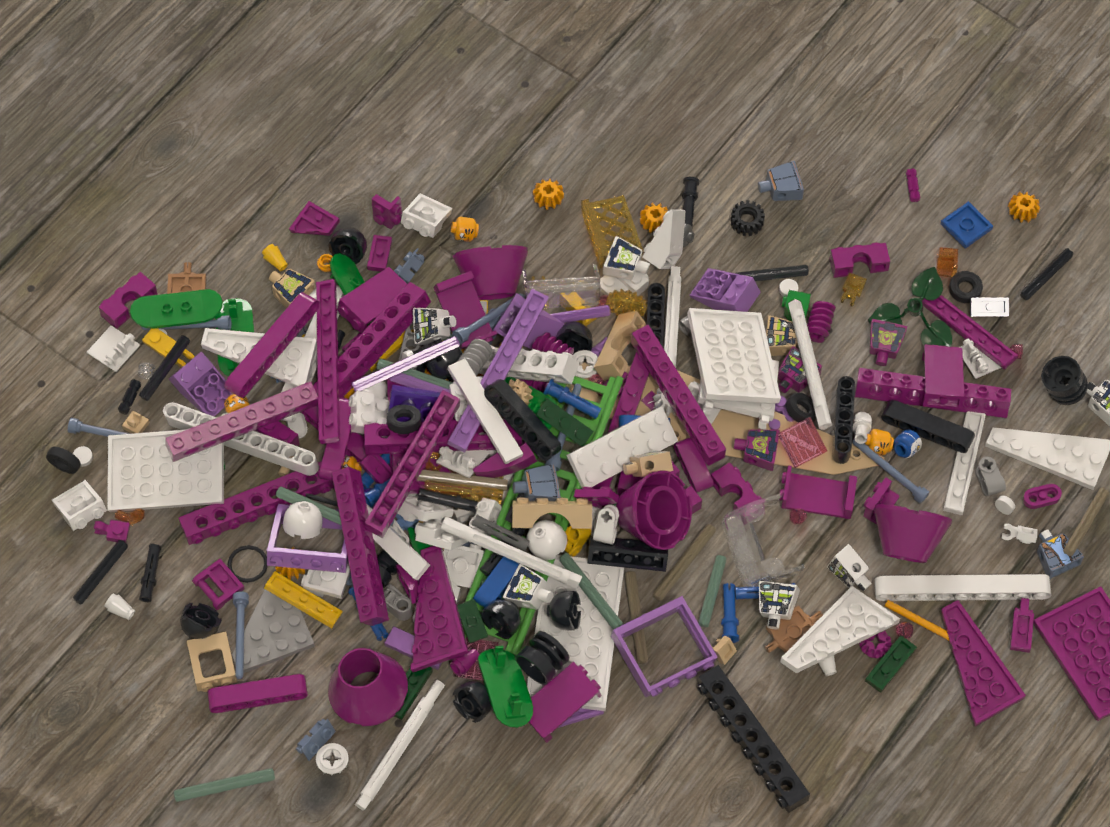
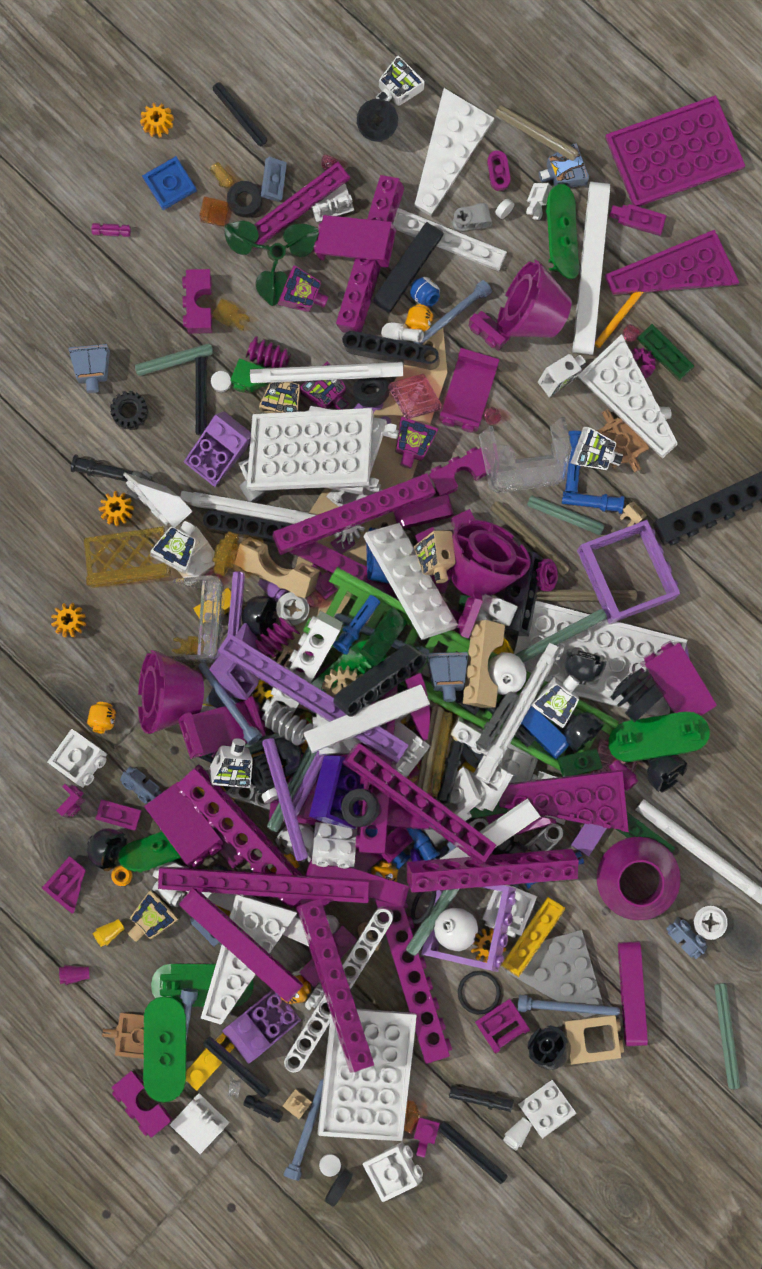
camera: 85 degrees left, 20 degrees up
none -> magenta cone [59,965,90,986]
none -> sand green axle [135,343,213,376]
none -> clear yellow pin [210,162,234,189]
none -> white hinge [518,1080,577,1139]
none -> magenta gear [536,559,558,592]
none -> green piece [546,184,580,279]

